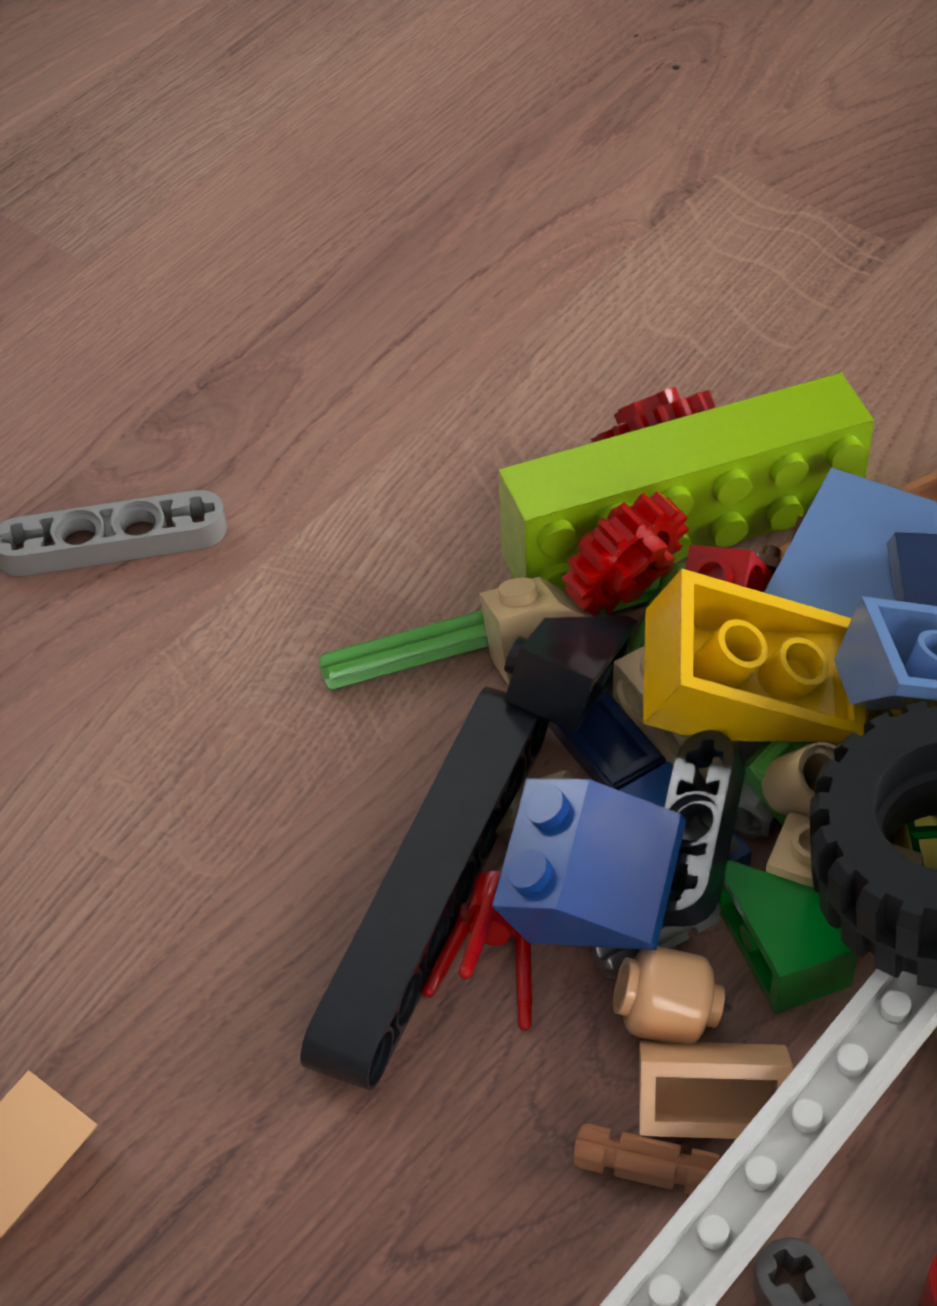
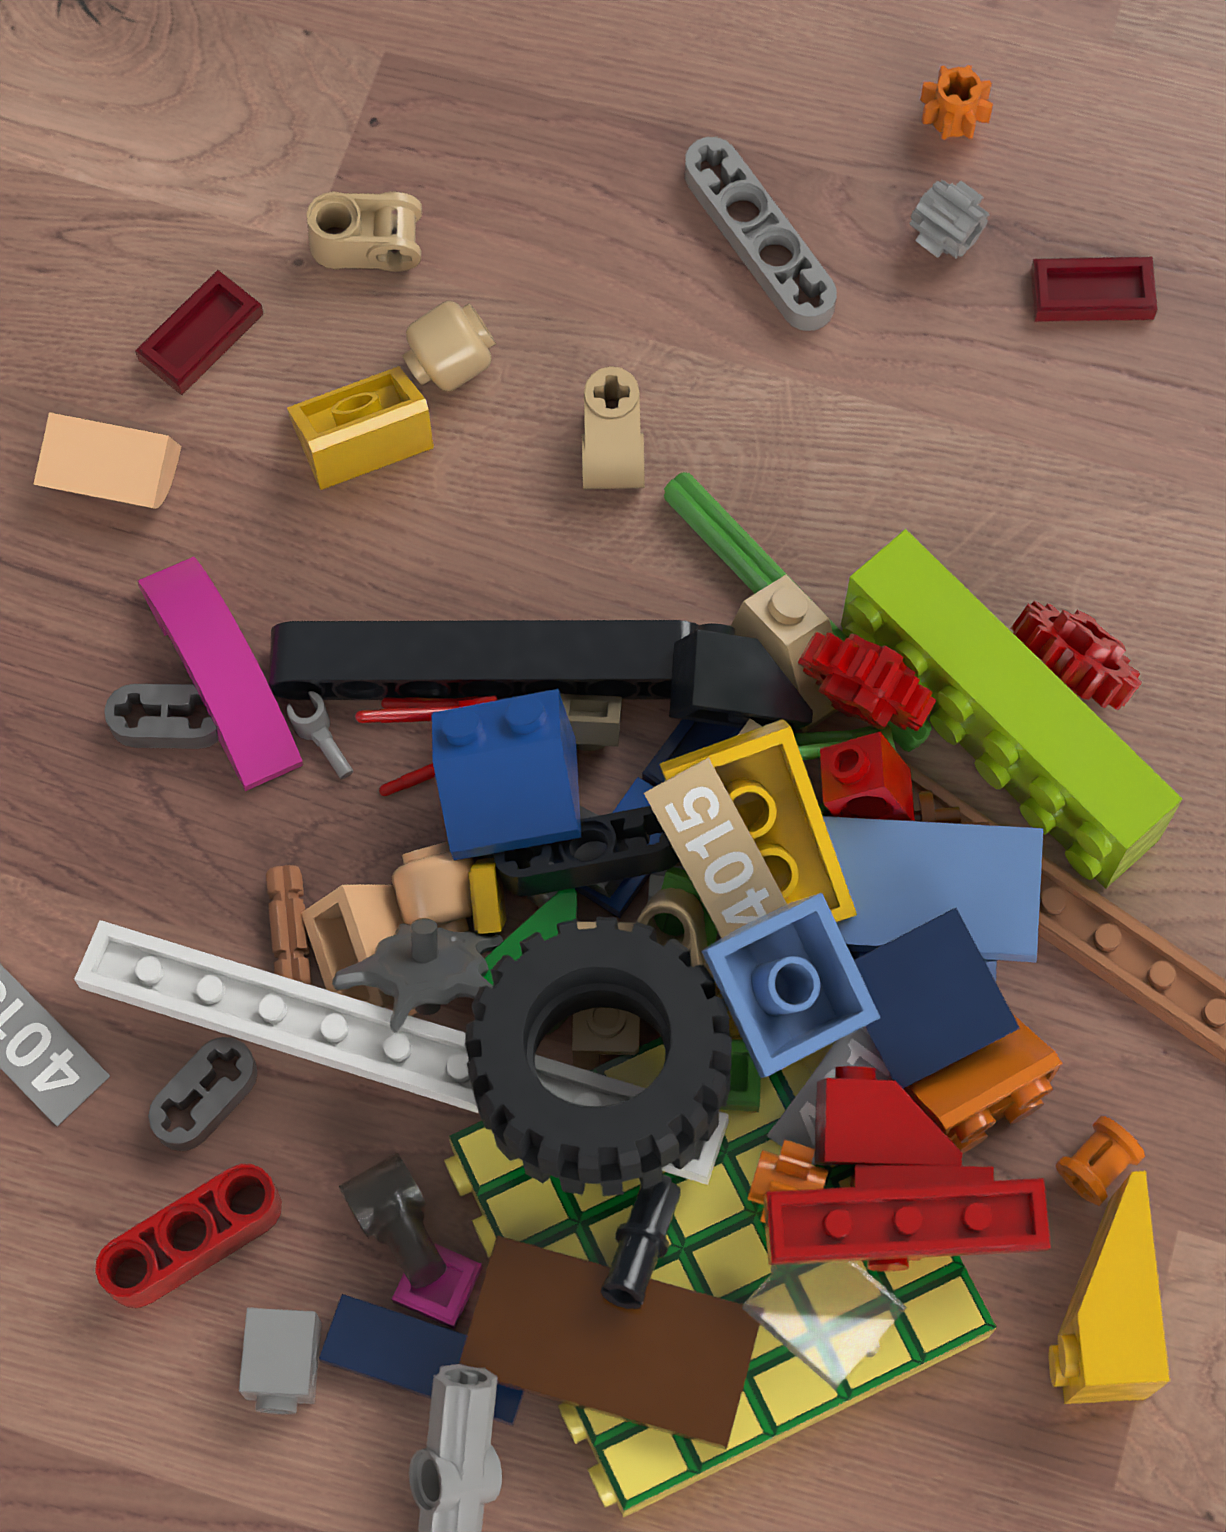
camera: 65 degrees right, 20 degrees up
none -> flat silver beam [104,684,219,749]
none -> dark pink slope [138,557,303,791]
none -> yellow slope [287,366,434,490]
none -> light grey hand [287,691,353,779]
none -> dark grey piece [332,919,504,1033]
none -> tan head [402,300,496,392]
none -> yellow tile [468,857,507,934]
none -> tan piece [582,366,645,489]
none -> tan sticker [644,757,787,938]
none -> light grey gear [909,179,990,259]
none -> orange gear [920,65,994,140]
none -> dark red tile [1031,257,1158,322]

